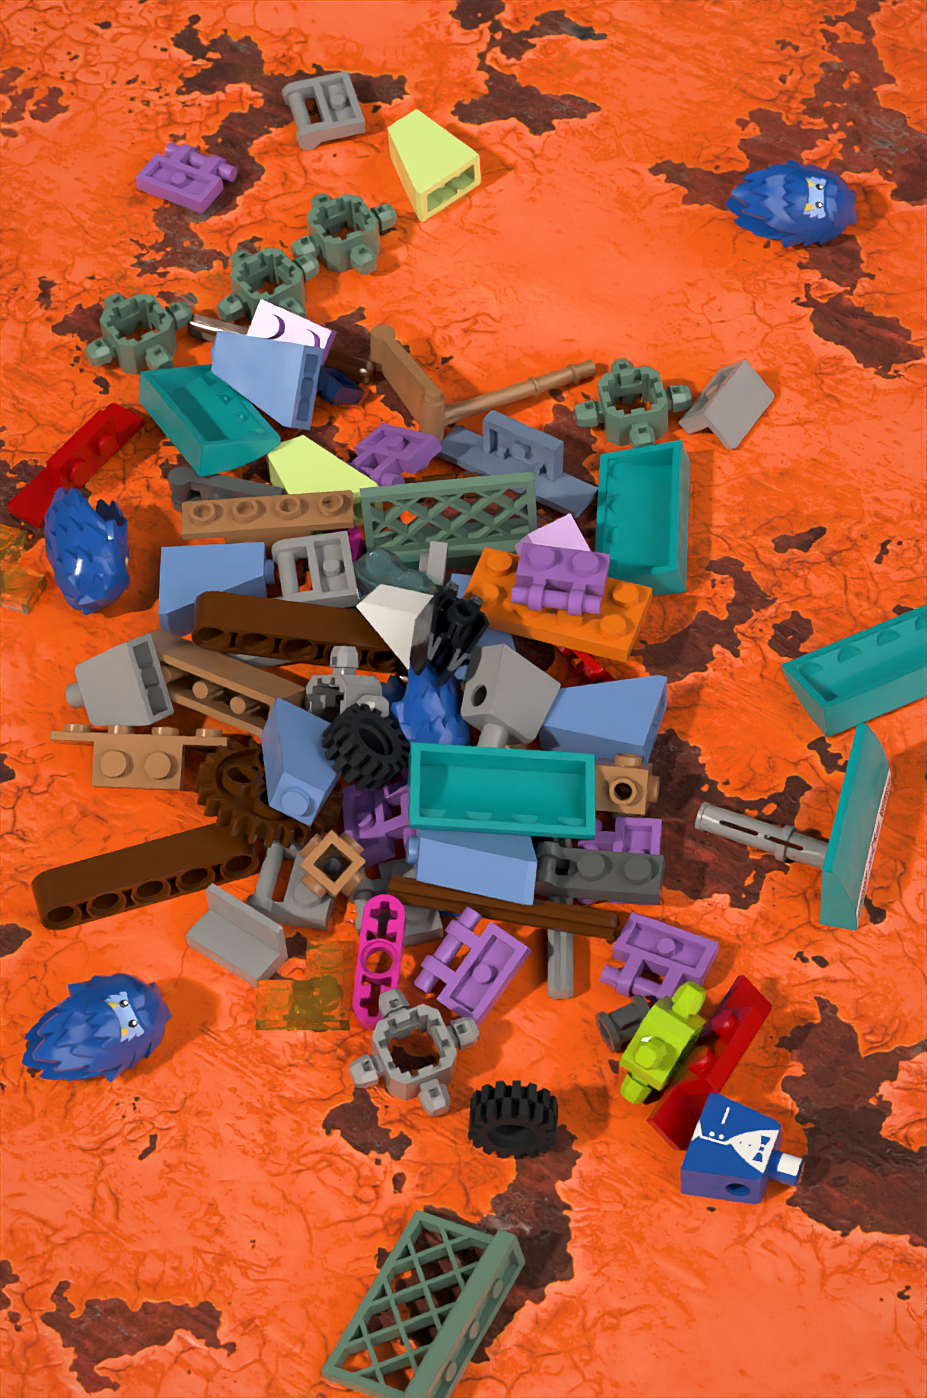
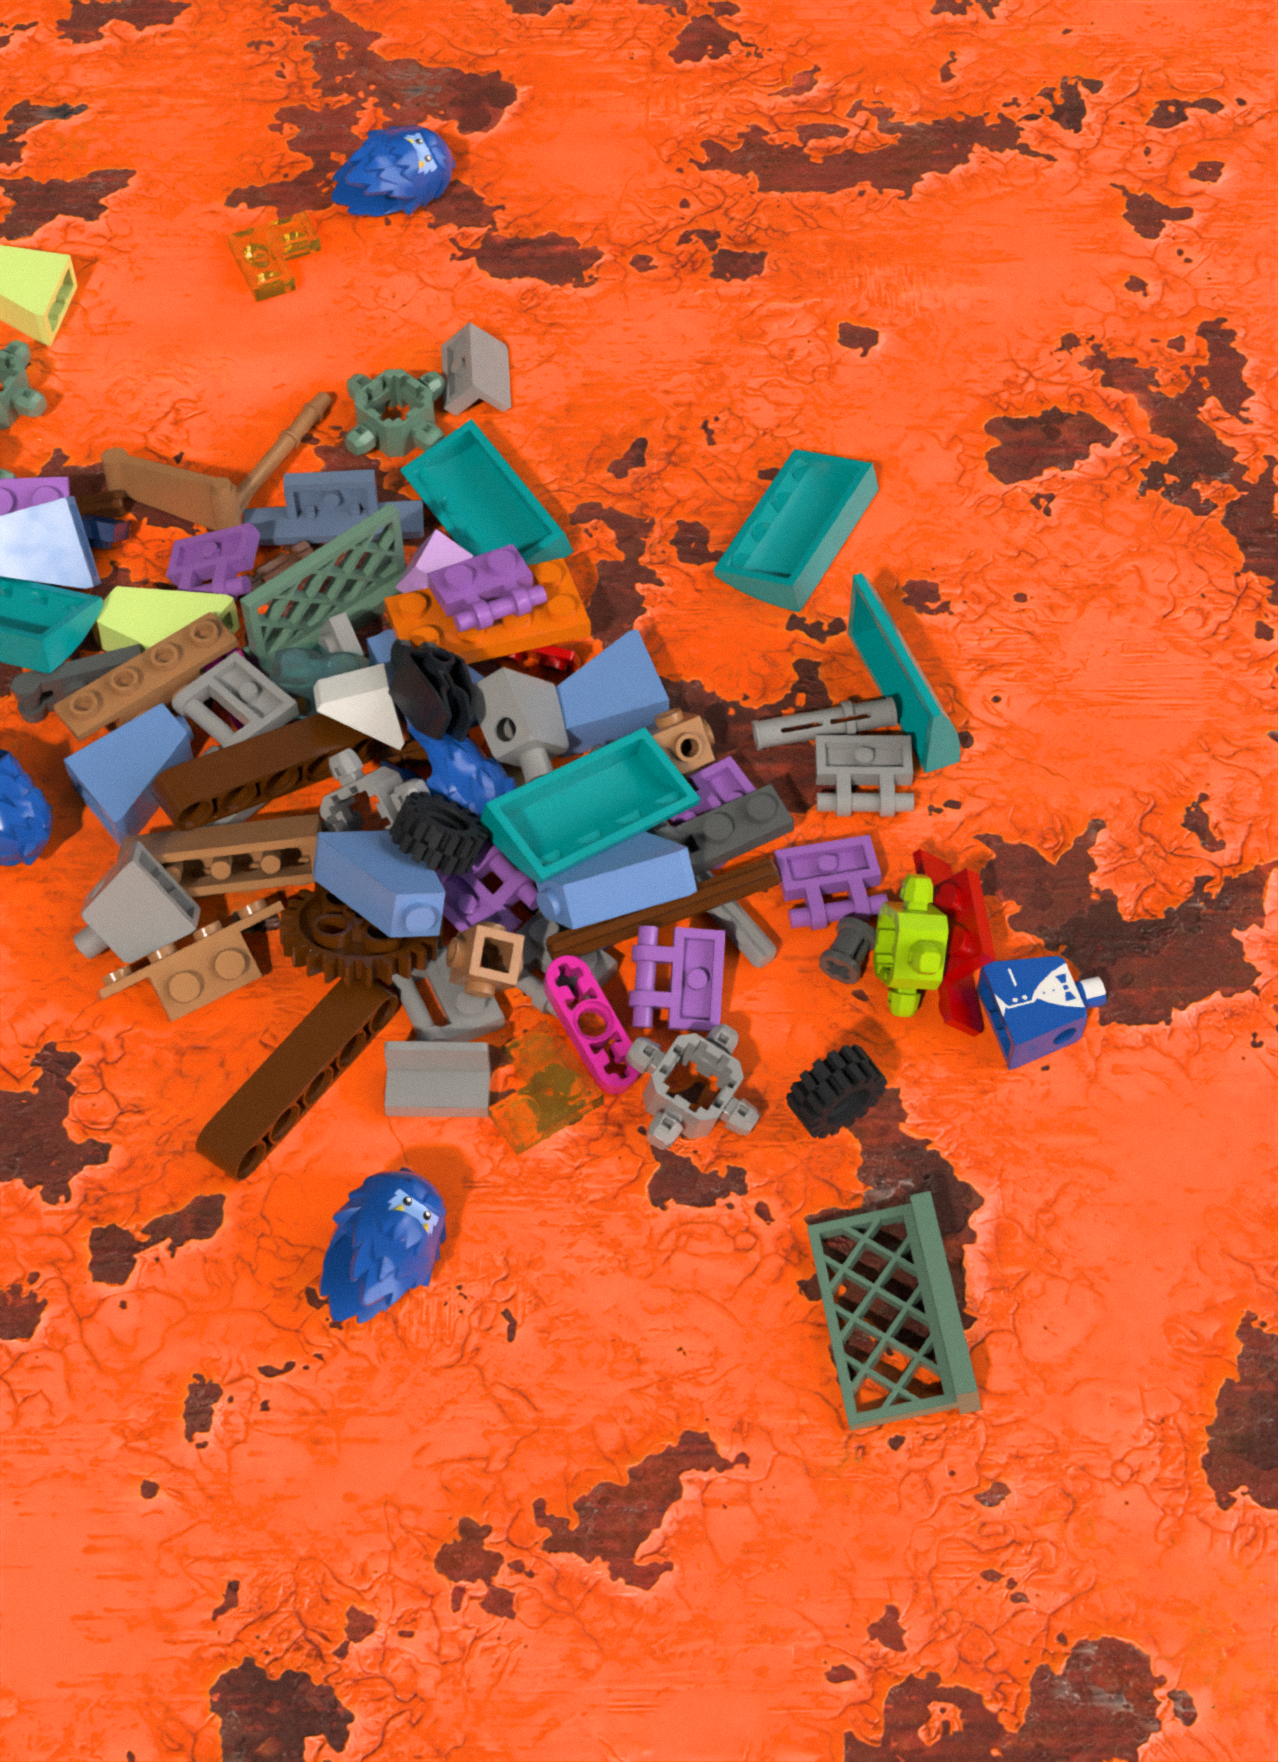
camera: 40 degrees left, 5 degrees up
none -> clear yellow plate [227,211,321,302]
none -> light grey plate [814,735,914,817]

